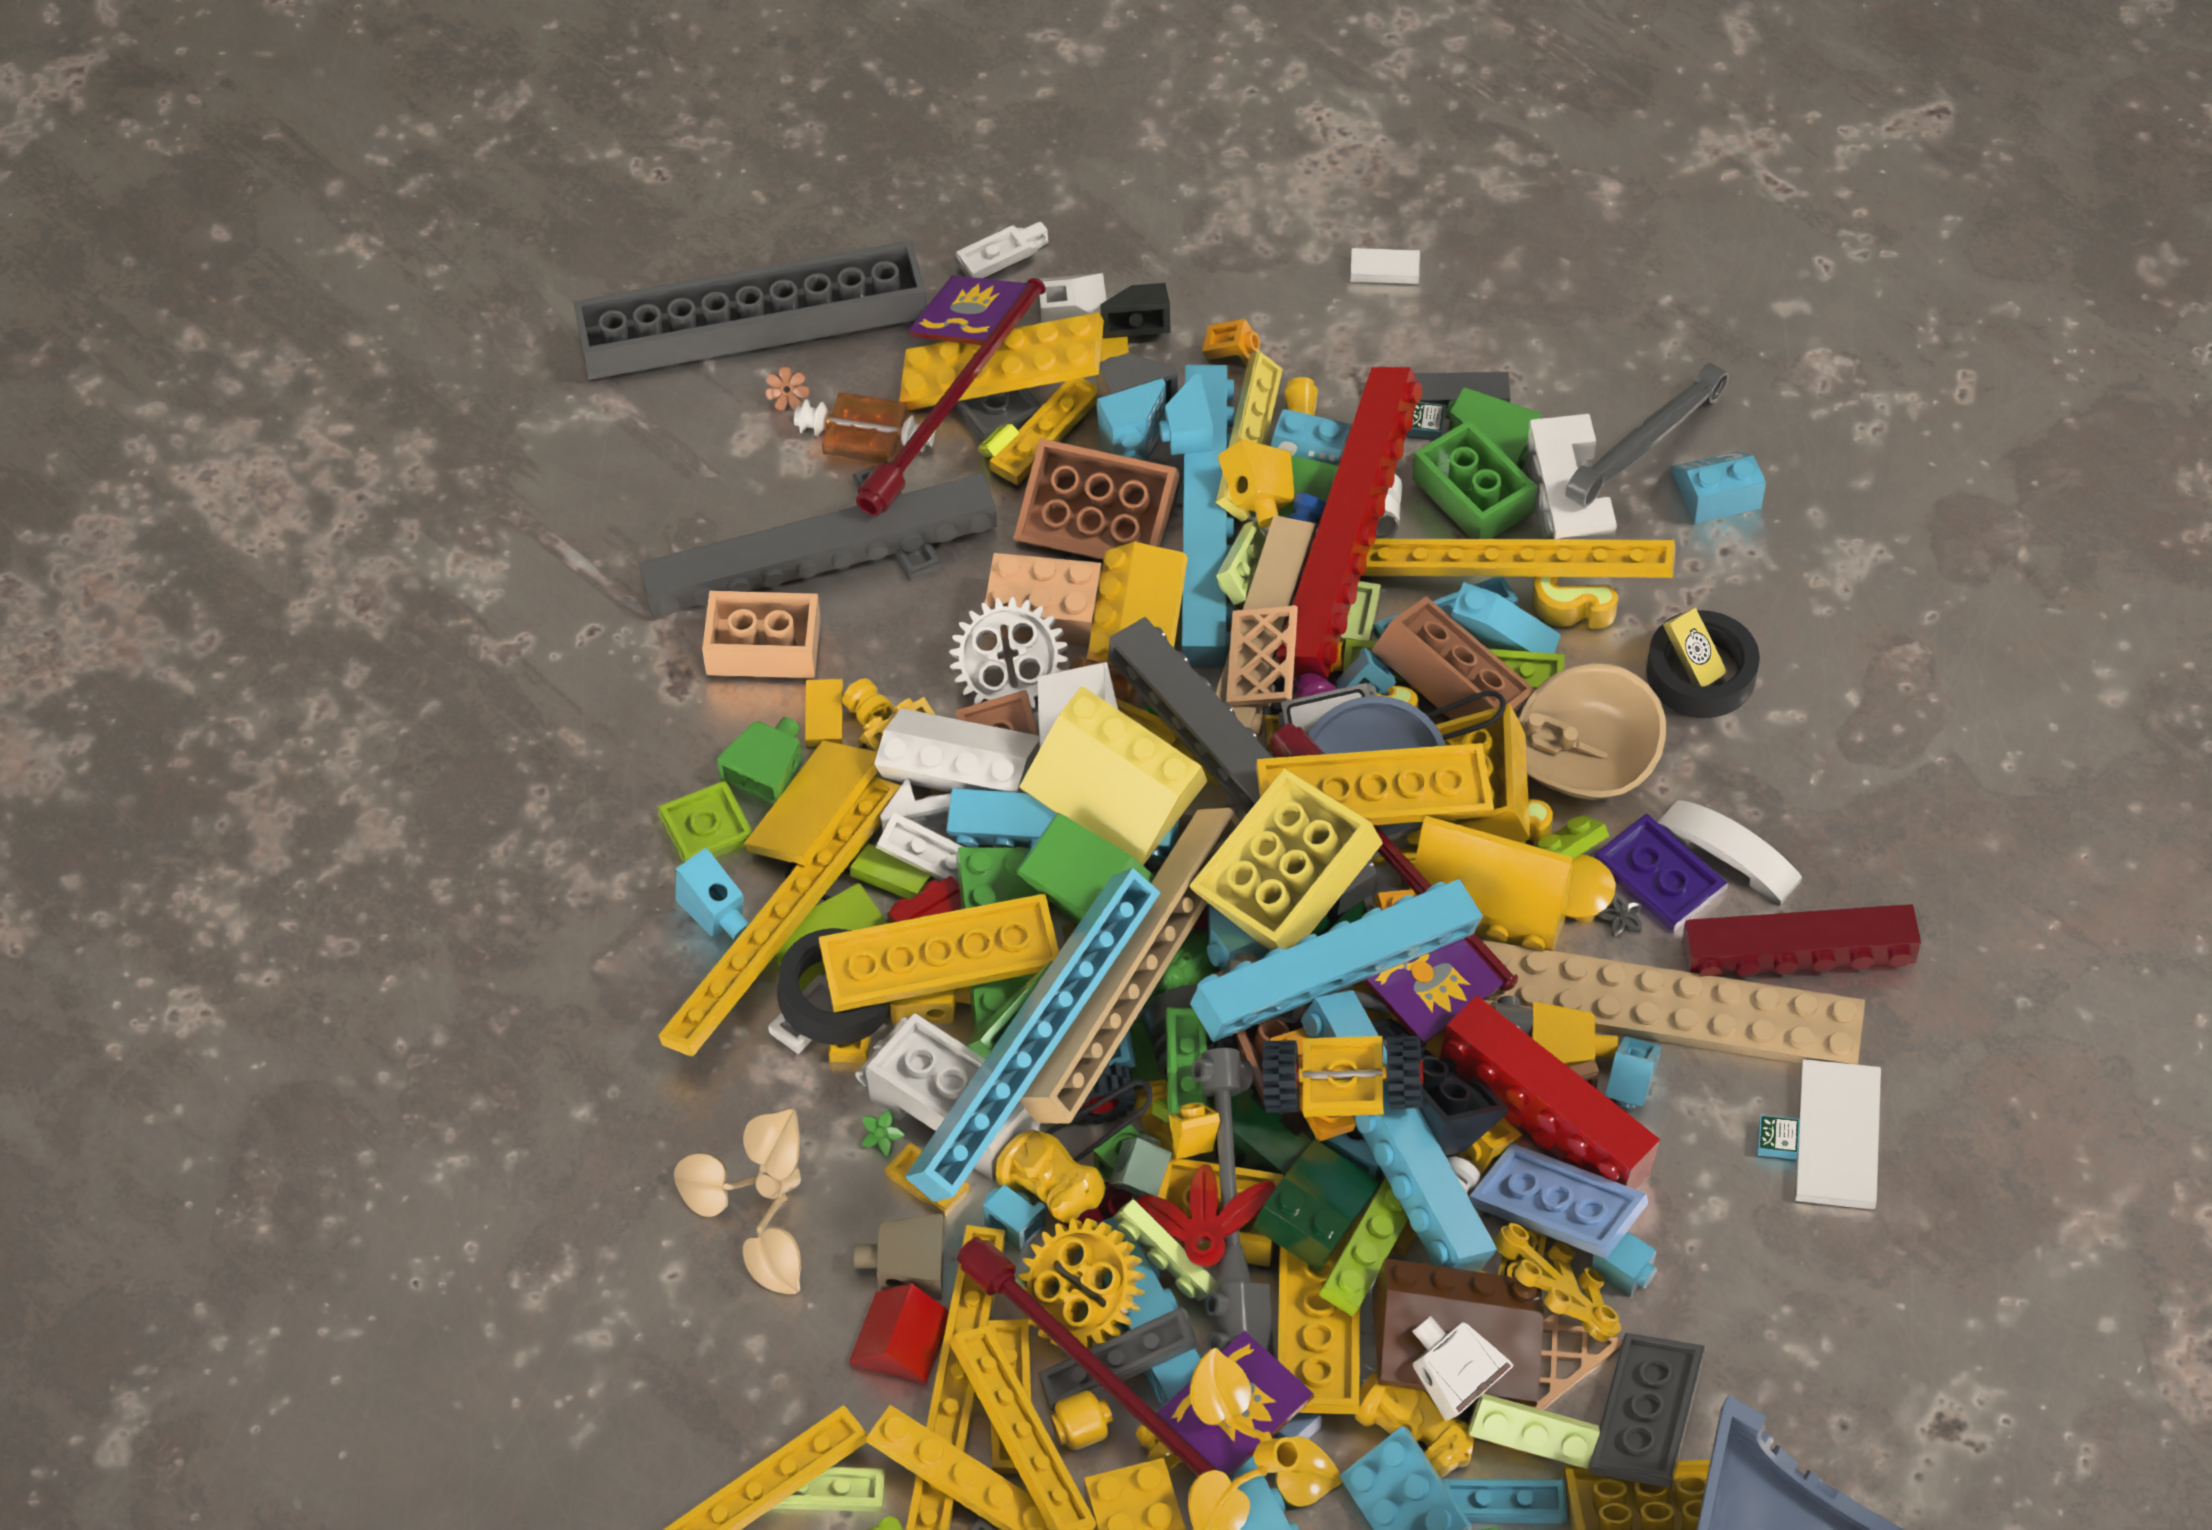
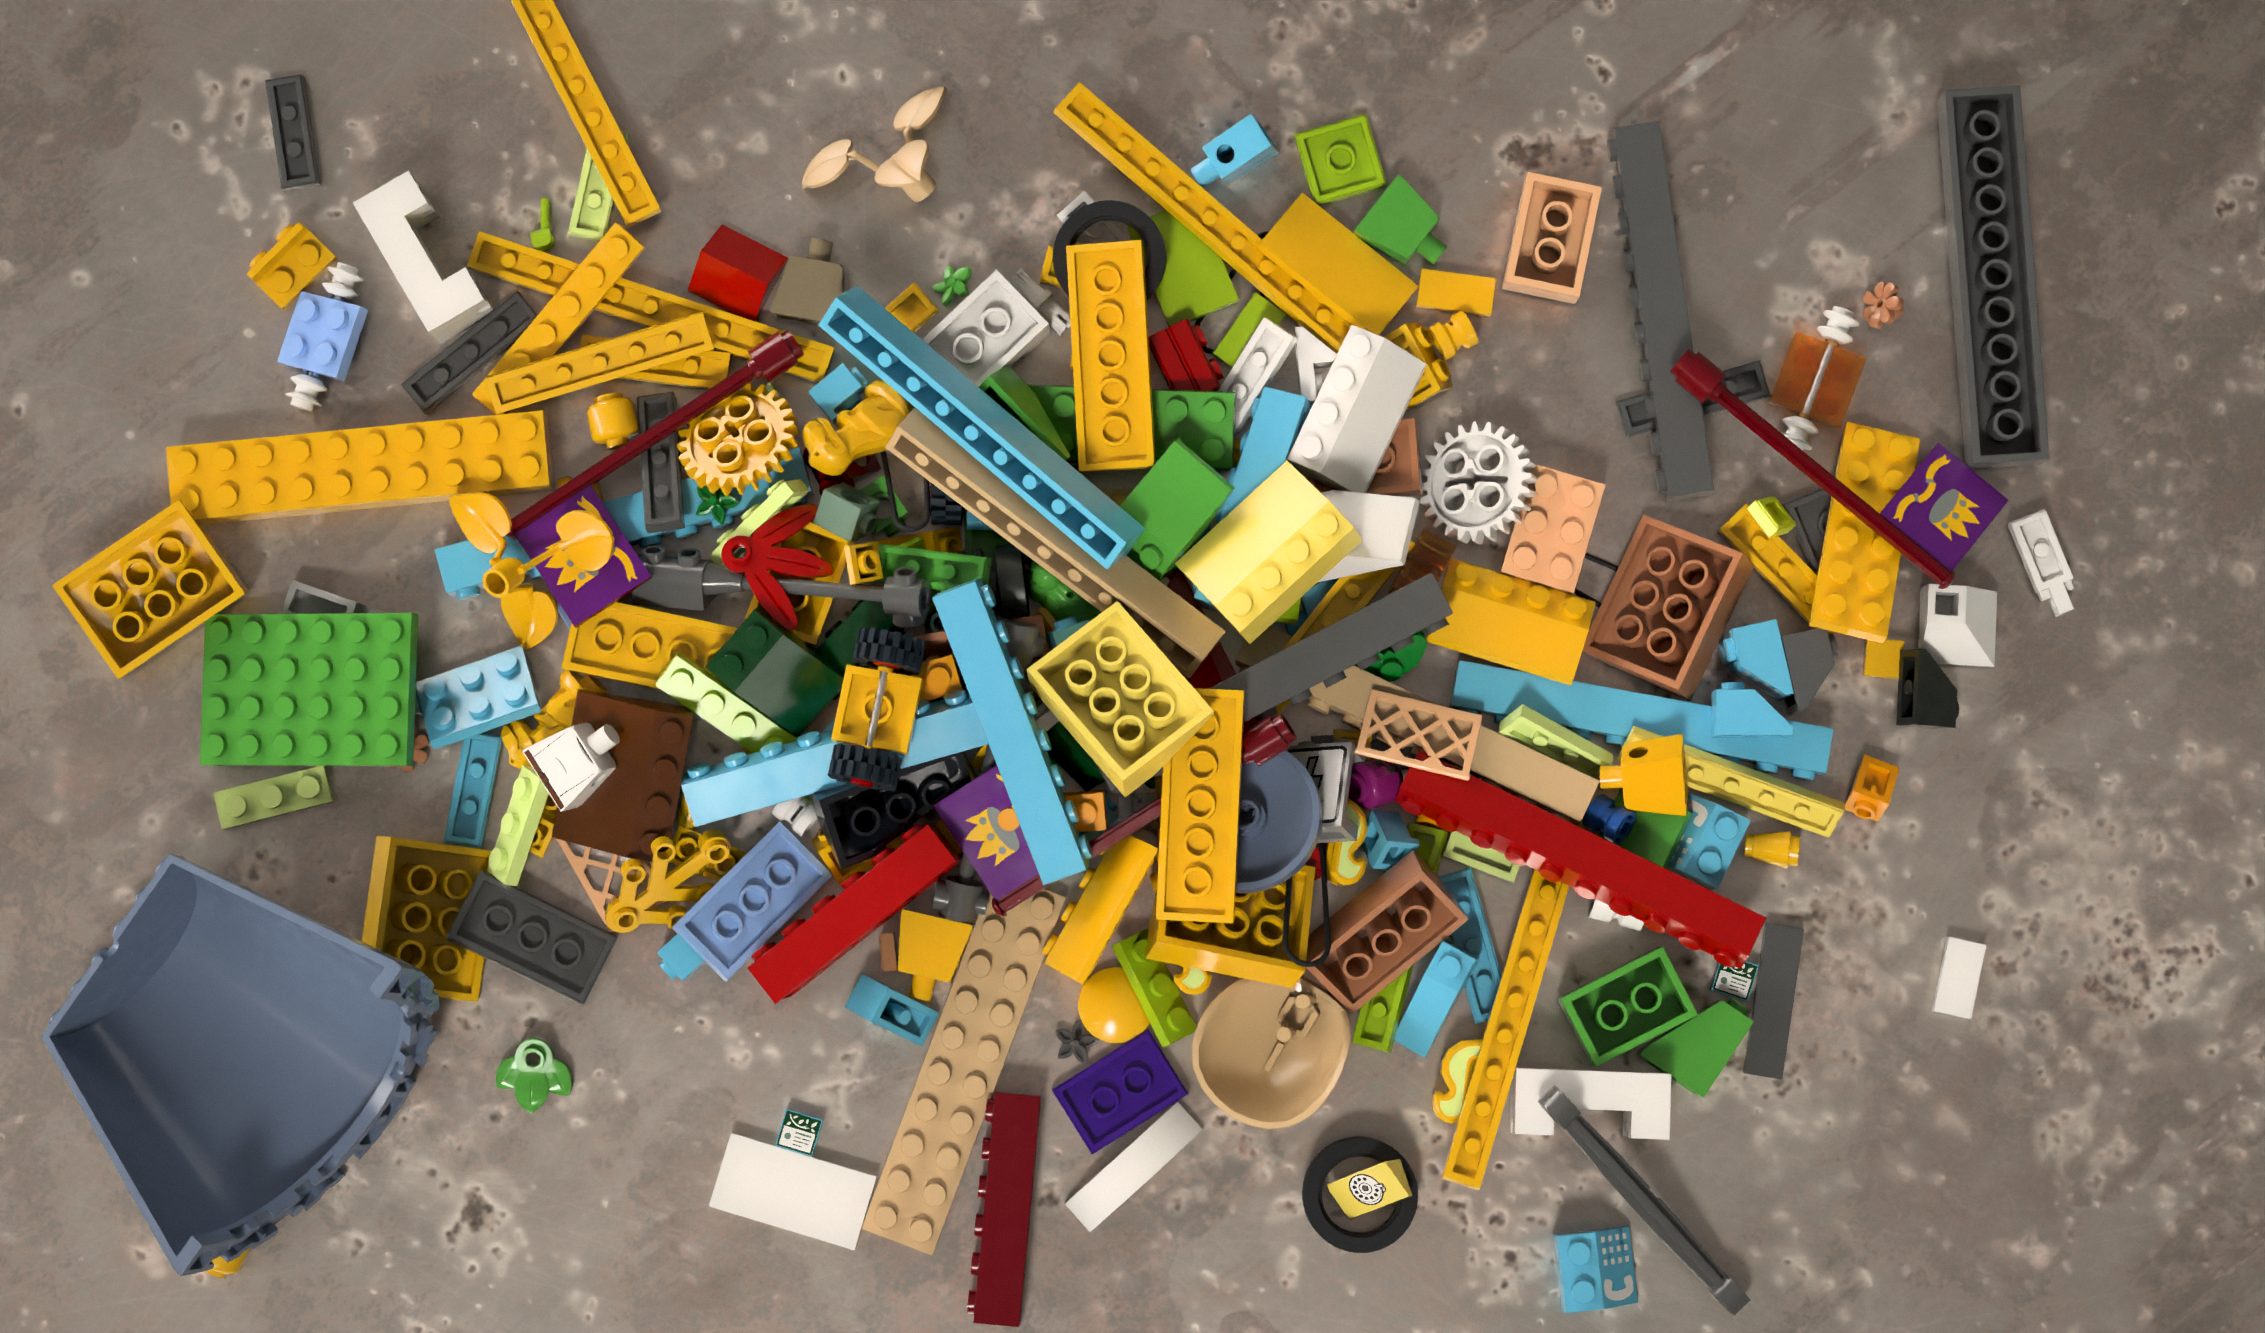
camera: 100 degrees right, 30 degrees up
none -> bright green plate [496,1038,572,1113]
none -> green plant [696,487,740,525]

